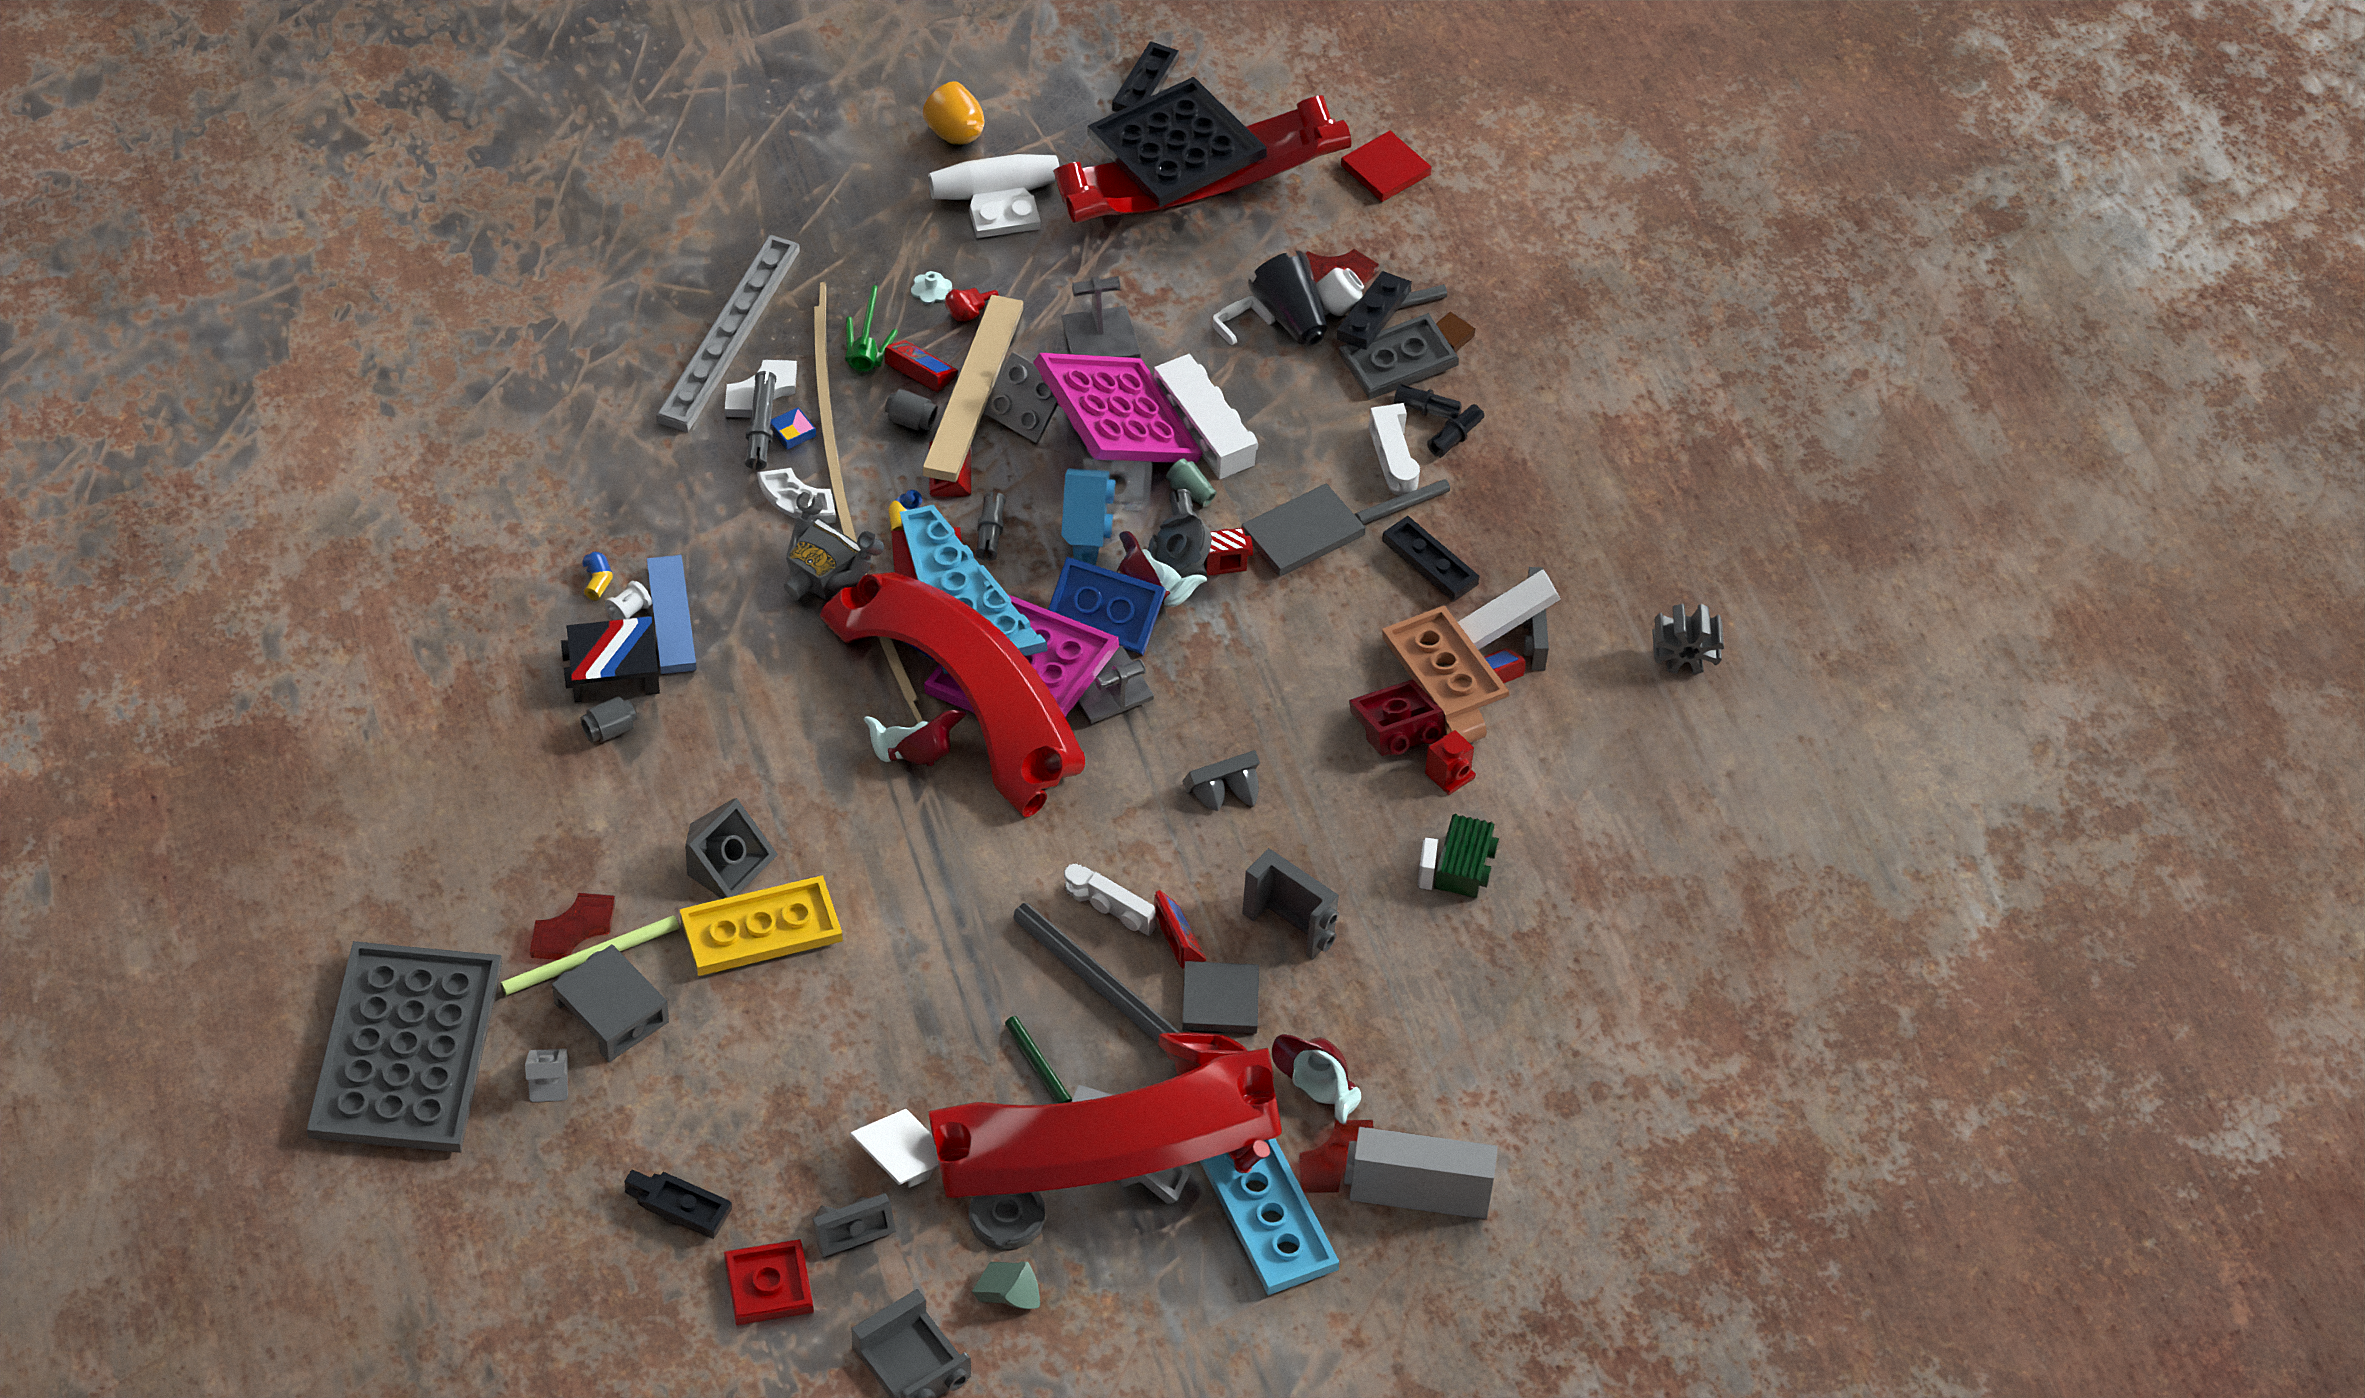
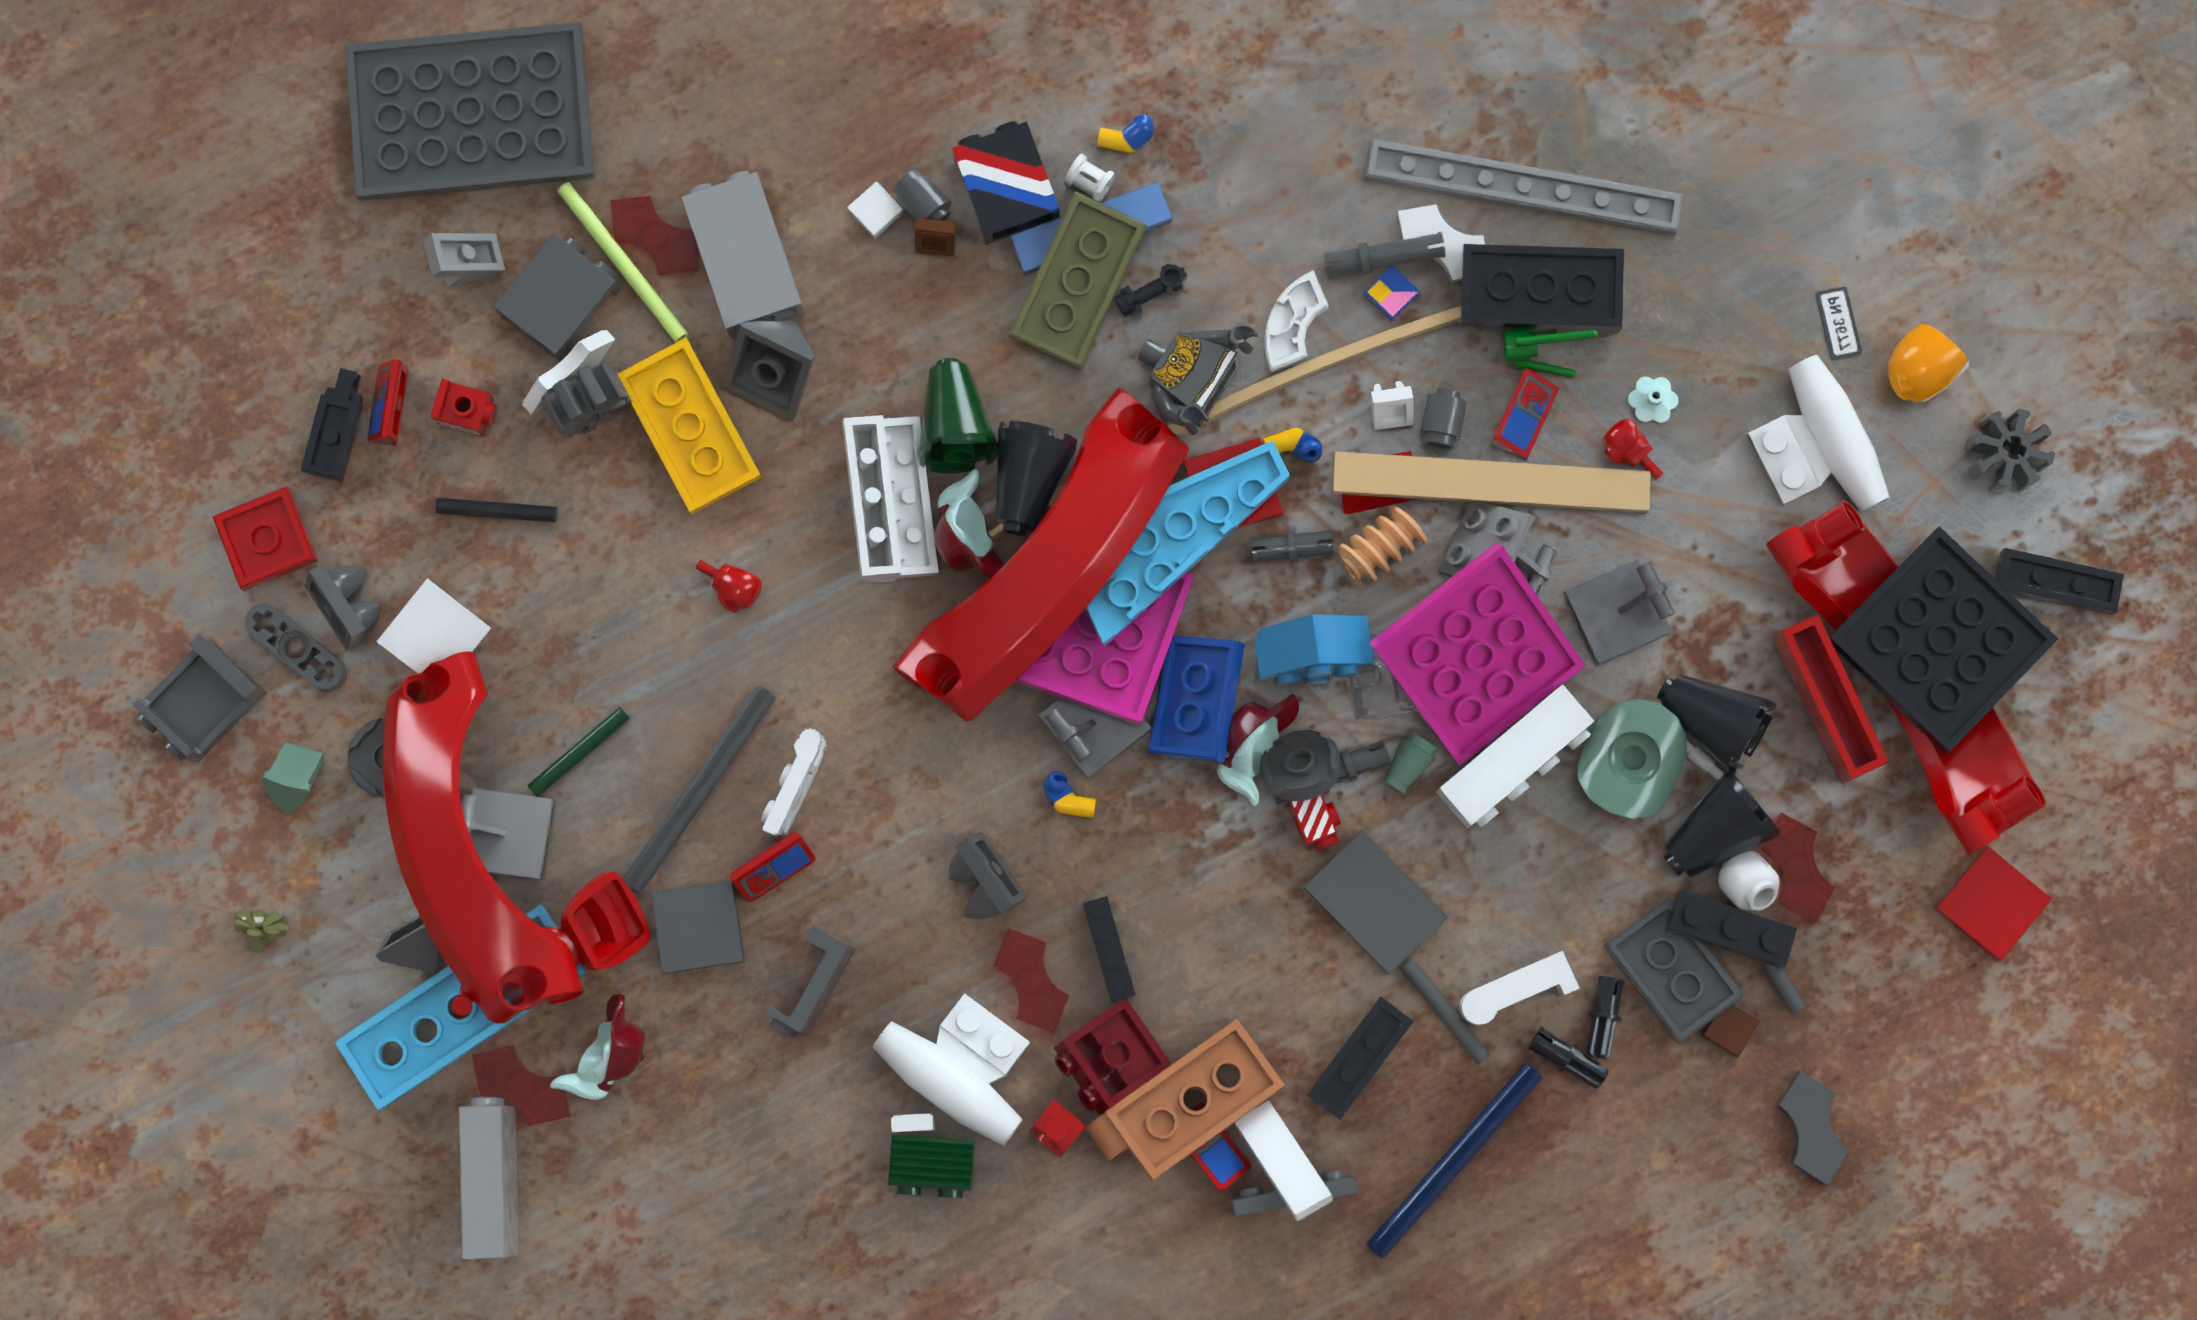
camera: 85 degrees right, 30 degrees up
none -> olive plant [234,910,288,953]
none -> dark grey beam [245,604,347,692]
none -> red slope [367,359,409,446]
none -> dark grey slope [375,915,444,974]
none -> red brick [430,379,497,437]
none -> black bar [436,498,558,523]
none -> white tile [522,330,615,415]
none -> dark grey gear [541,362,632,438]
none -> light grey brick [682,171,805,338]
none -> red piece [696,560,762,613]
none -> white brick [842,415,939,582]
none -> white tile [847,181,904,239]
none -> white plate [872,993,1030,1146]
none -> reddish brown tile [914,218,956,257]
none -> dark green cone [918,358,998,474]
none -> clear red tile [993,928,1069,1034]
none -> black cone [996,420,1077,536]
none -> olive tile [1008,191,1147,369]
none -> arm [1043,771,1096,818]
none -> black piece [1083,896,1136,1003]
none -> black bar [1114,263,1187,318]
none -> light nougat piece [1337,506,1428,590]
none -> dark blue axle [1367,1063,1542,1258]
none -> white tile [1371,381,1414,431]
none -> black hinge [1460,244,1624,337]
none -> sand green hat [1578,699,1687,819]
none -> black cone [1657,674,1777,774]
none -> red brick [1773,615,1889,784]
none -> dark grey tile [1777,1071,1849,1186]
none -> clear sticker [1816,286,1862,360]
none -> dark grey gear [1965,409,2055,495]

